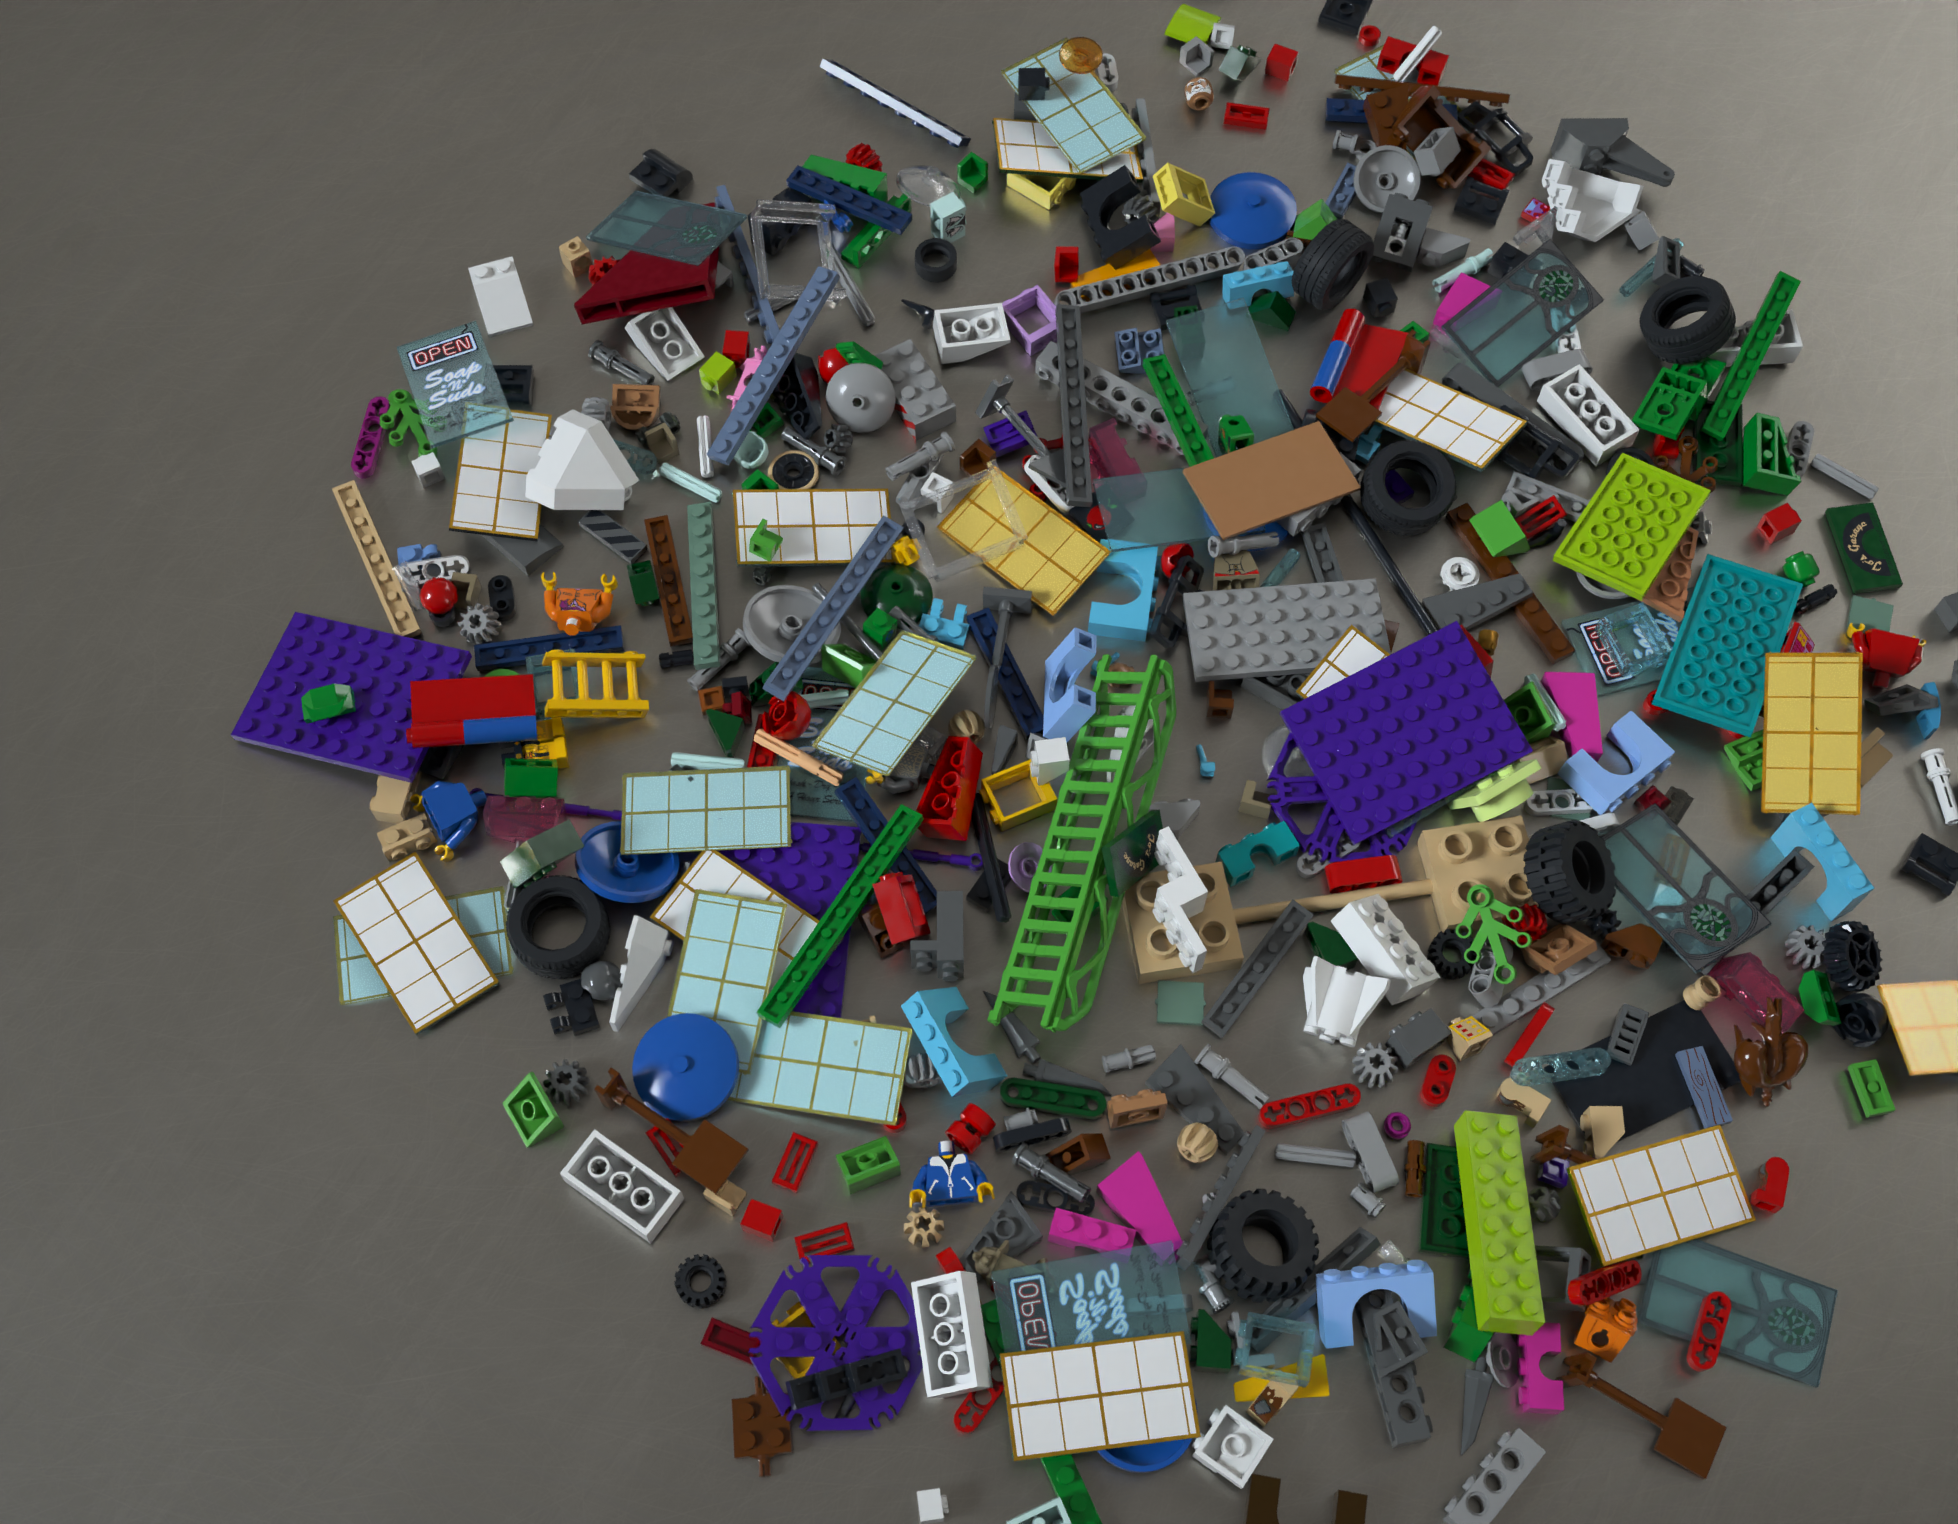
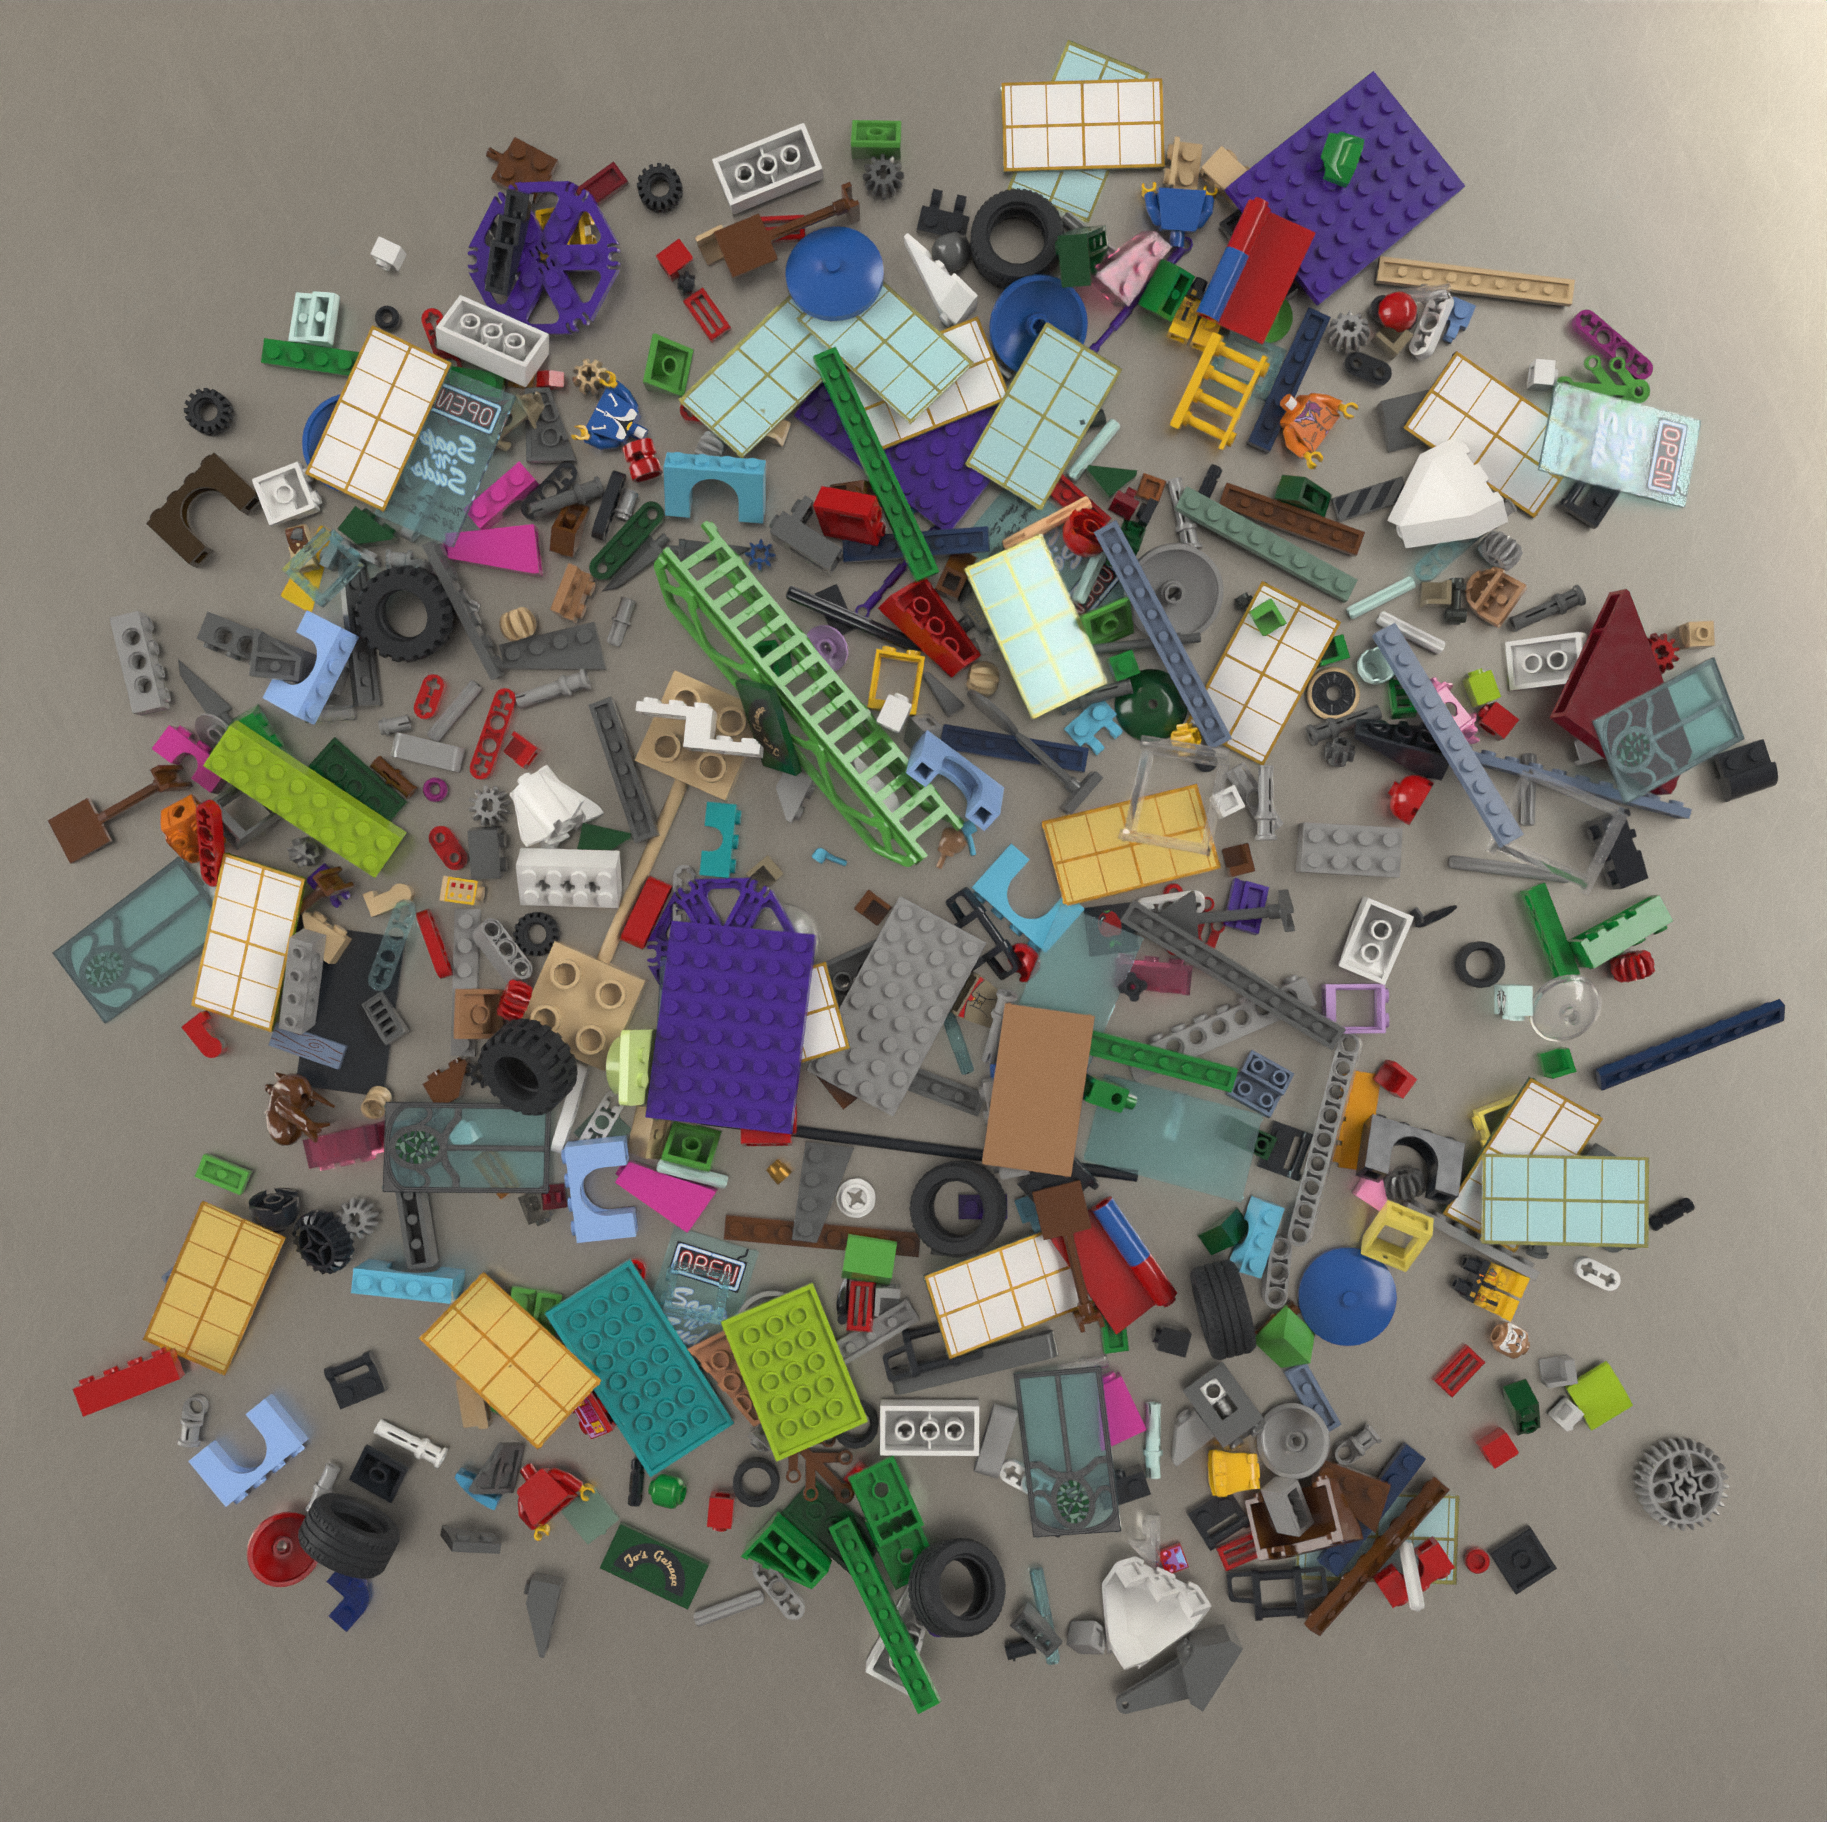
camera: 120 degrees right, 25 degrees up
white slope [468,256,533,337] -> none
dark blue plate [786,165,913,235] -> none
red tile [794,1222,855,1265] -> none
blue plate [818,200,854,233] -> none
light grey dish [826,363,896,433] -> none
green slope [835,341,883,370] -> none
black brick [1018,68,1050,100] -> none
clear orange dish [1059,37,1103,74] -> none
sand green piece [1155,980,1206,1025] -> none
bright green plant [1456,884,1532,984] -> none
red beam [1687,1291,1731,1372] -> none
green slope [1798,970,1841,1026] -> none
none -> light grey brick [279,929,326,1035]
none -> black plate [375,306,400,331]
none -> red beam [414,674,447,720]
none -> red panel [504,731,541,769]
none -> black plate [677,271,695,296]
none -> black tyre [733,1457,780,1507]
none -> blue gear [745,539,776,571]
none -> reddish brown slope [935,554,977,602]
none -> black plate [1118,972,1148,1002]
none -> yellow piece [1207,1449,1260,1497]
none -> hips [1451,1255,1530,1322]
none -> black axle [1647,1198,1695,1231]

